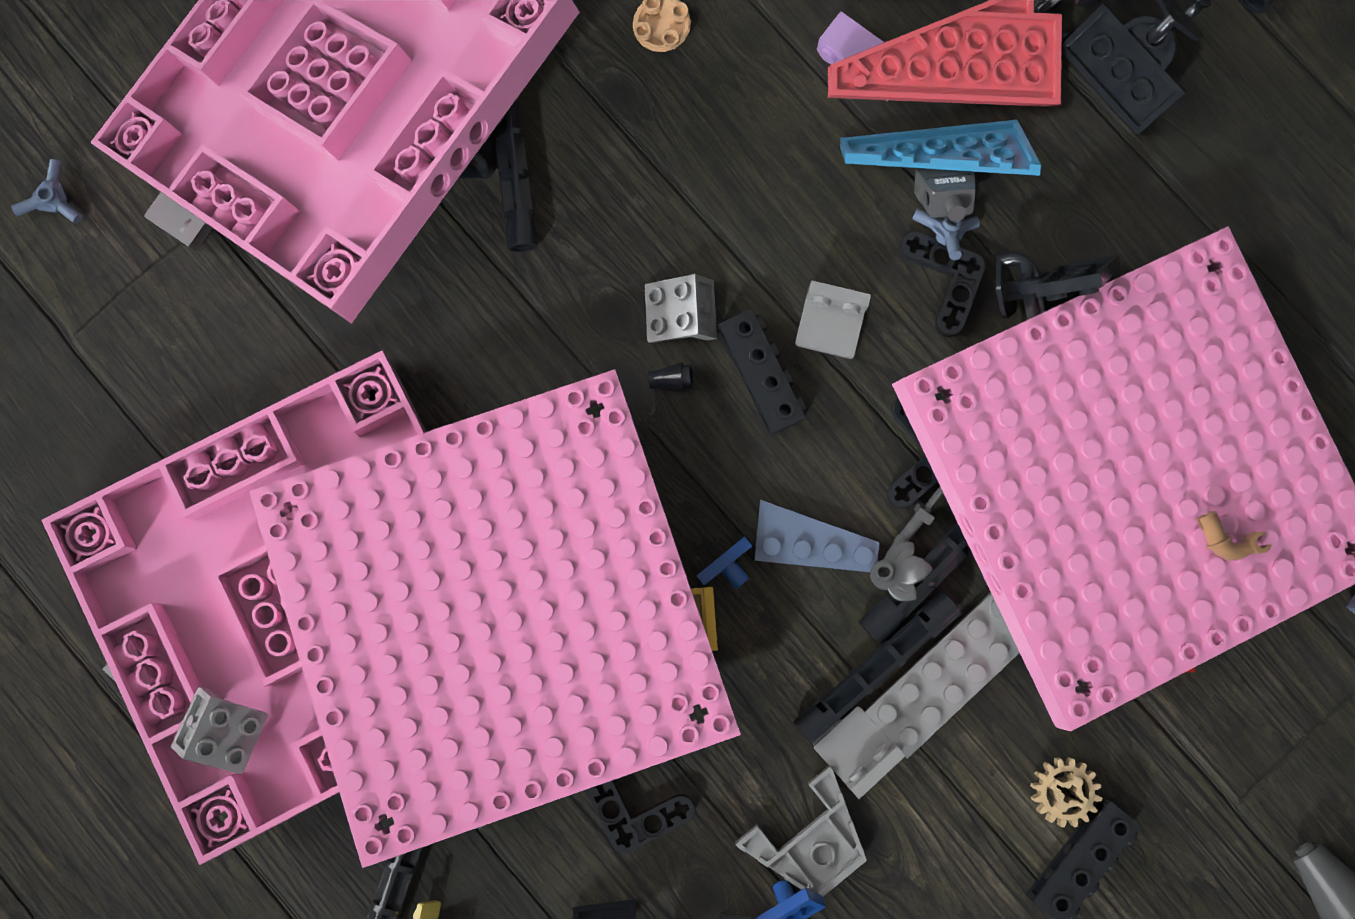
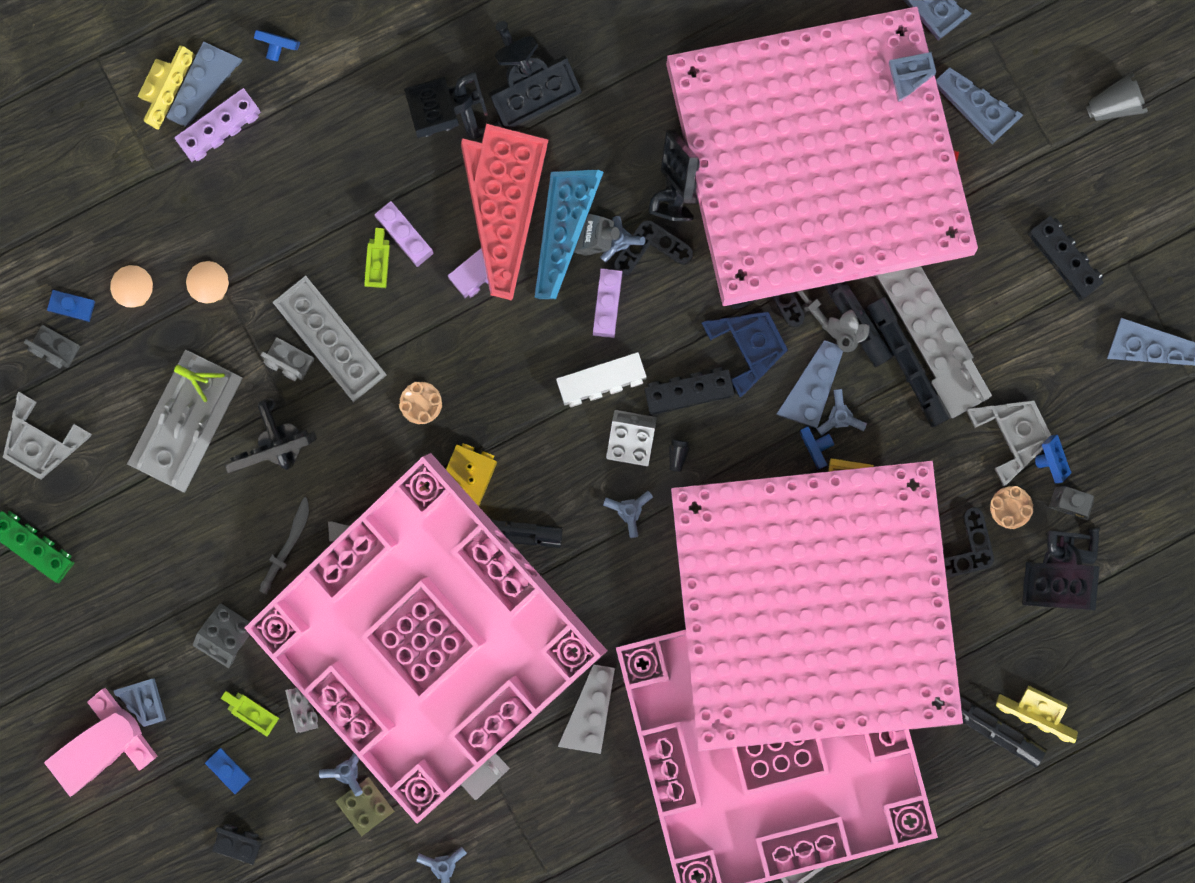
camera: 80 degrees left, 0 degrees up
light grey bracket [171,686,268,774] -> none
light grey bracket [795,280,871,359] -> none
tan gear [1030,757,1102,827] -> none
medium nougat piece [1196,511,1272,561] -> none
none -> sand blue piece [319,753,363,796]
none -> olive hinge [335,777,395,836]
none -> yellow piece [446,443,497,506]
none -> white brick [556,353,646,407]
none -> light grey wing [558,665,615,754]
none -> lavender brick [593,269,622,338]
none -> sand blue piece [603,491,653,538]
none -> dark blue wing [702,312,788,398]
none -> sand blue piece [817,389,867,436]
none -> sand blue wing [889,52,936,102]
none -> sand blue wing [936,68,1023,144]
none -> light nougat dish [990,486,1033,529]

